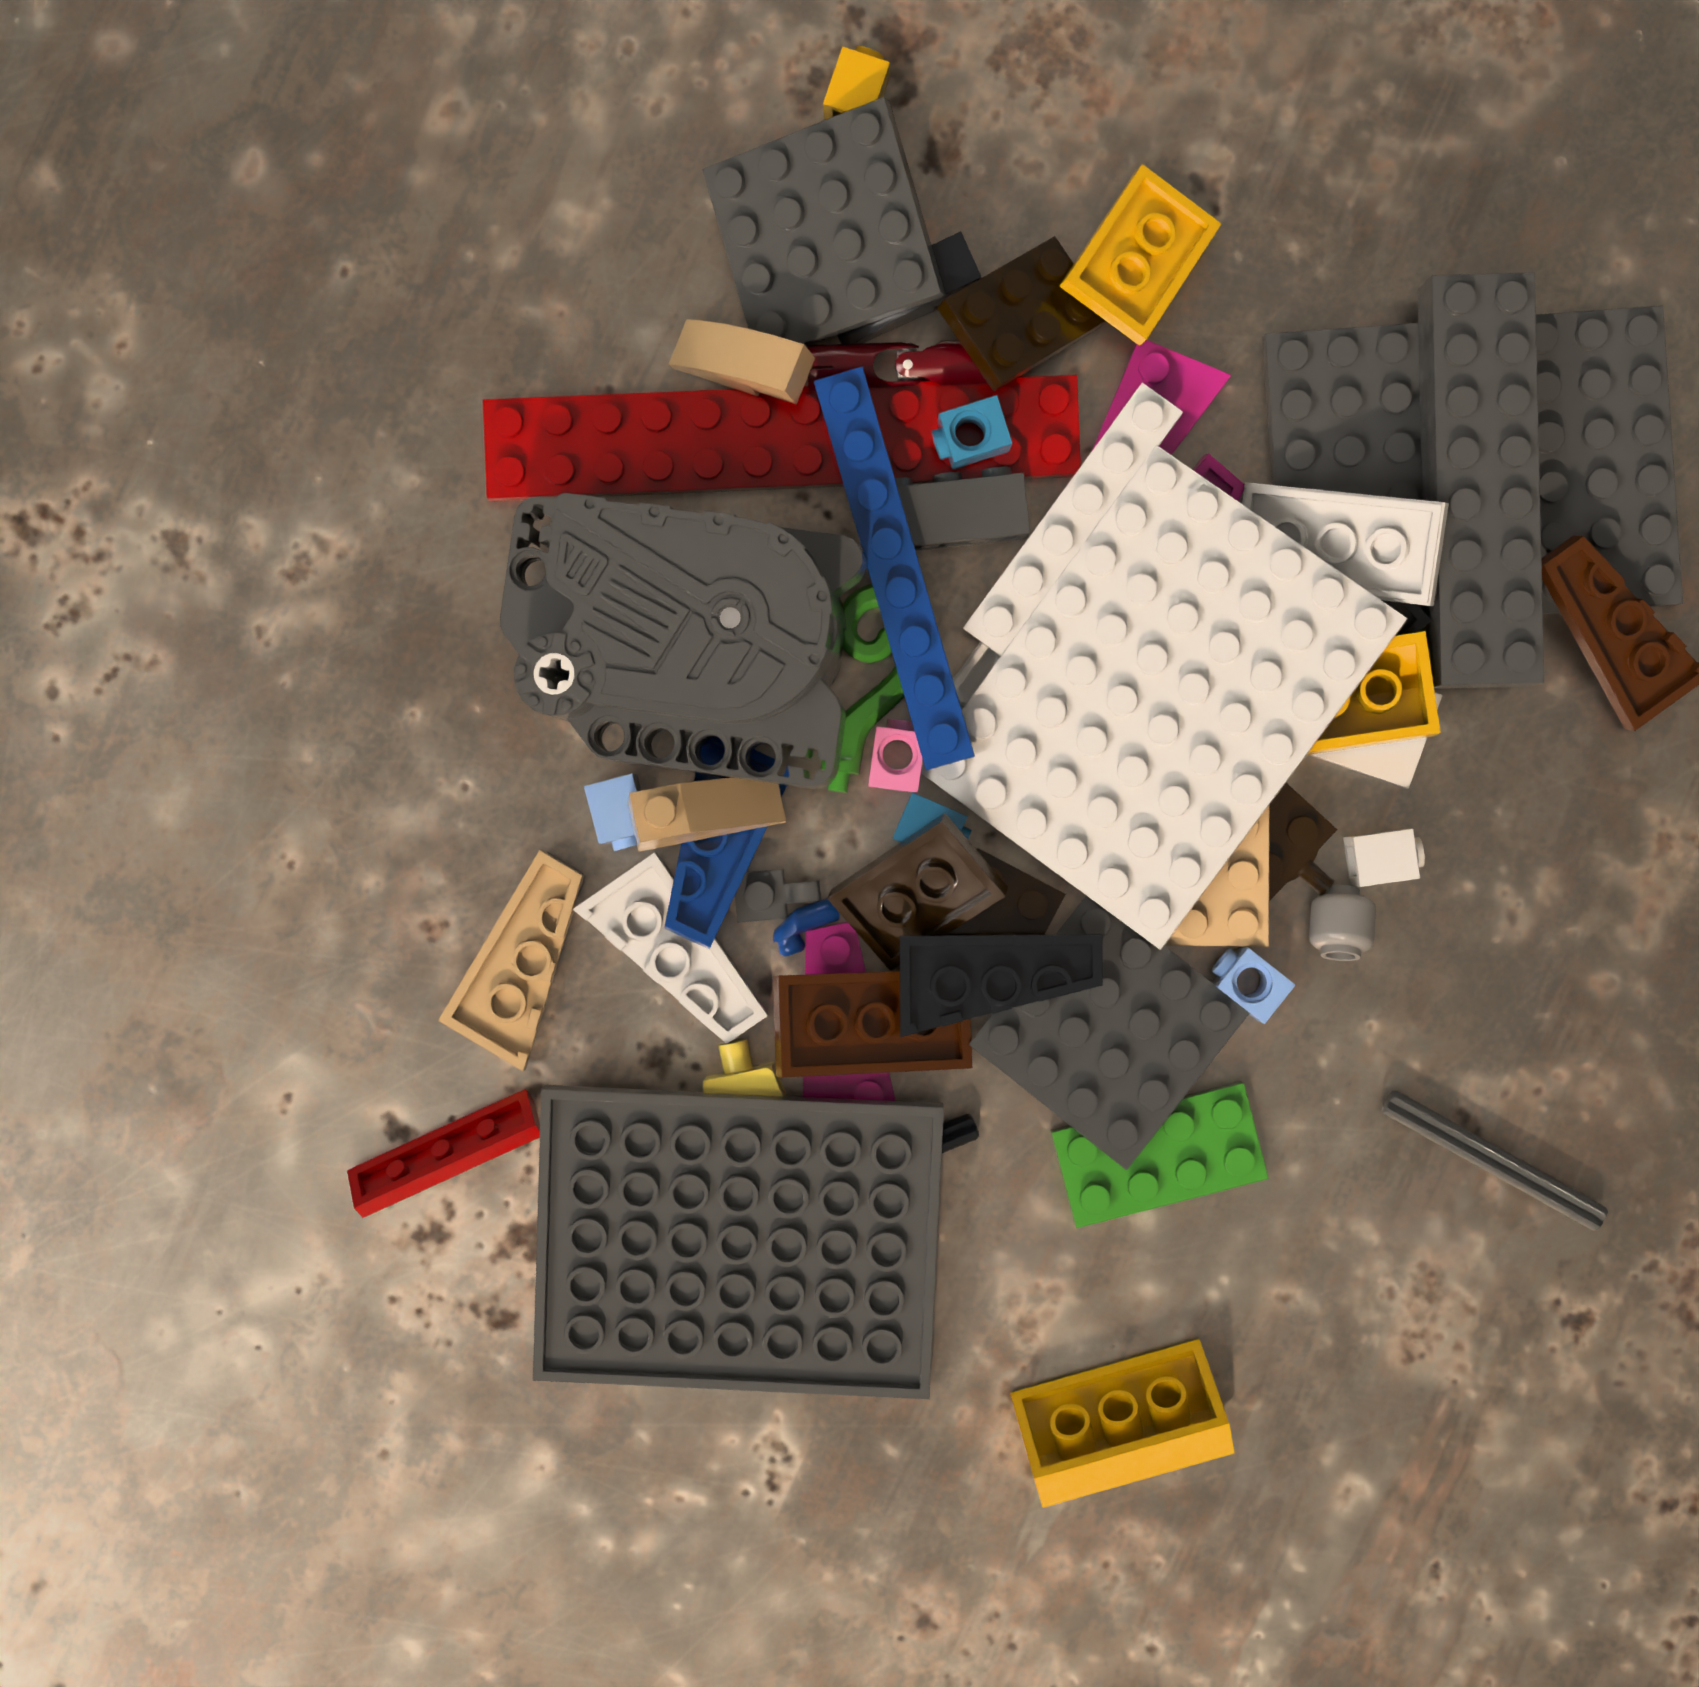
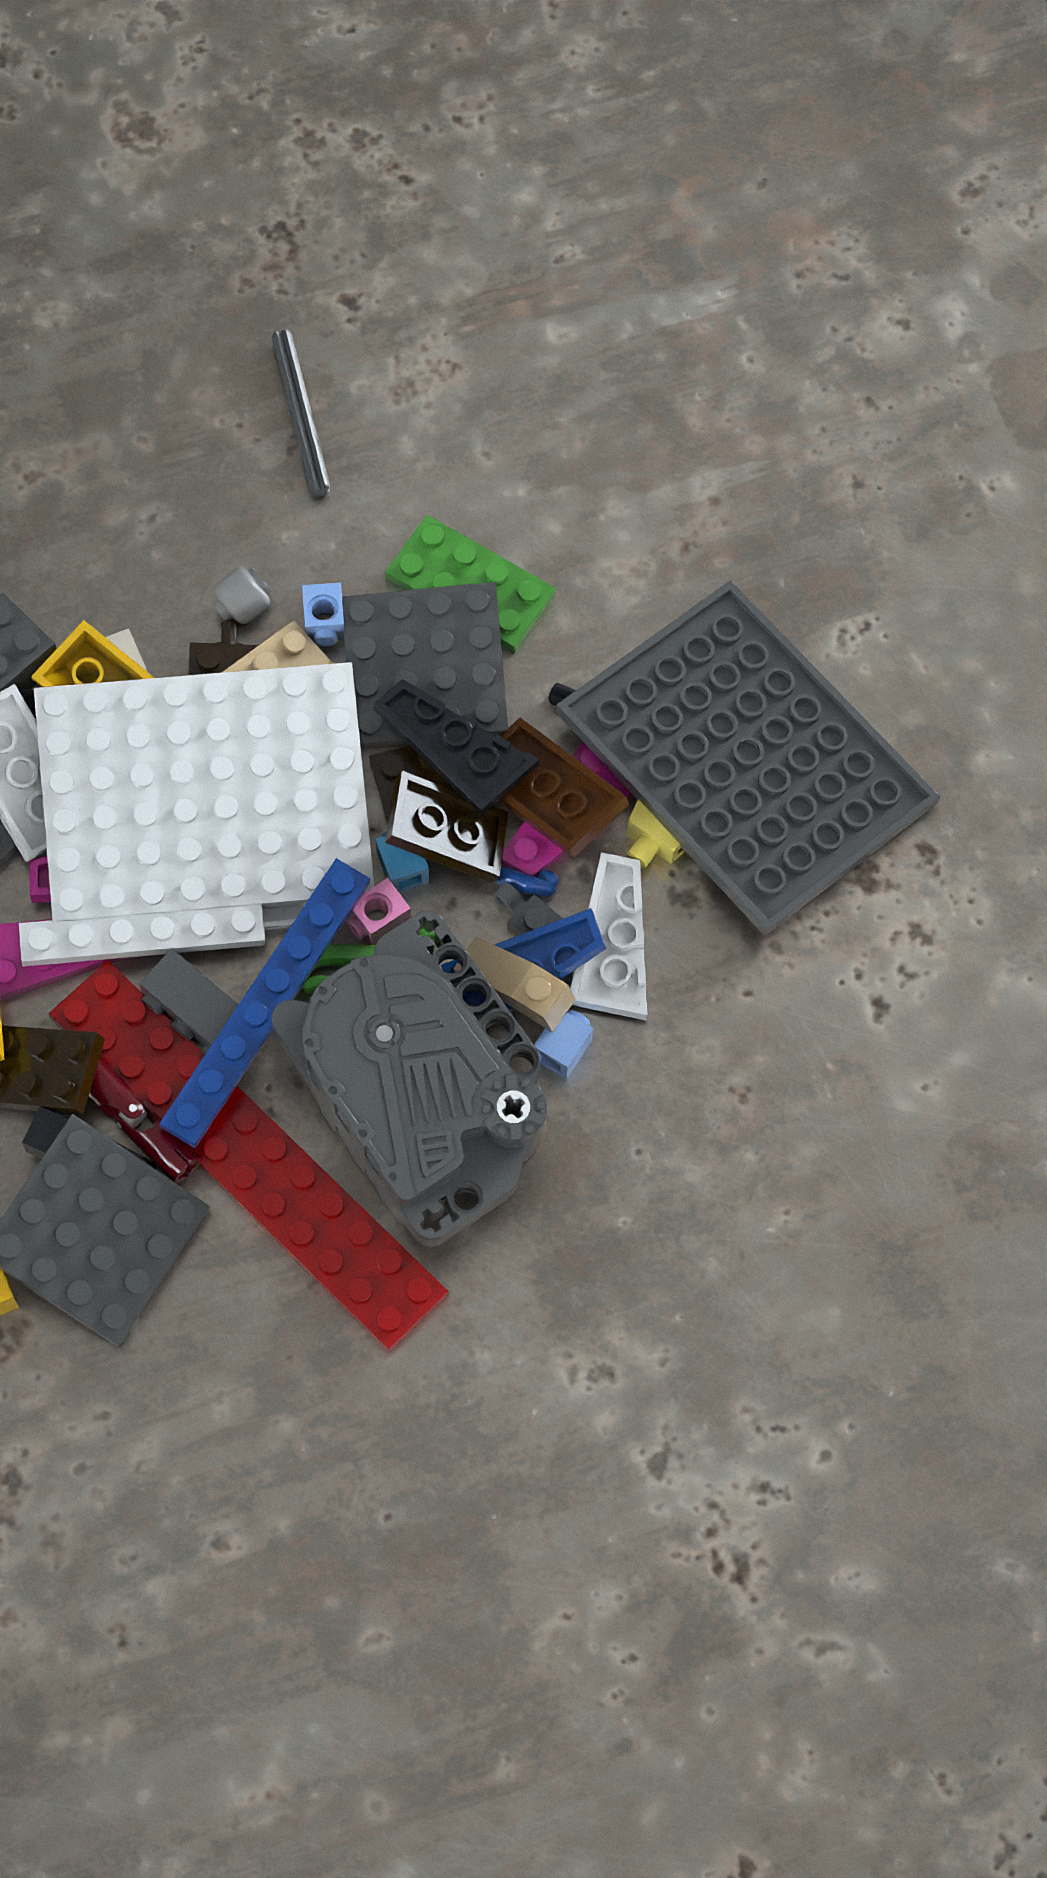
camera: 130 degrees left, 20 degrees down
red plate [347,1089,540,1218] -> none
tan wing [438,850,584,1071] -> none
tan slope [668,319,815,404] -> none
dark azure brick [931,395,1012,470] -> none
yellow slope [1010,1339,1234,1508] -> none
white brick [1343,829,1425,887] -> none

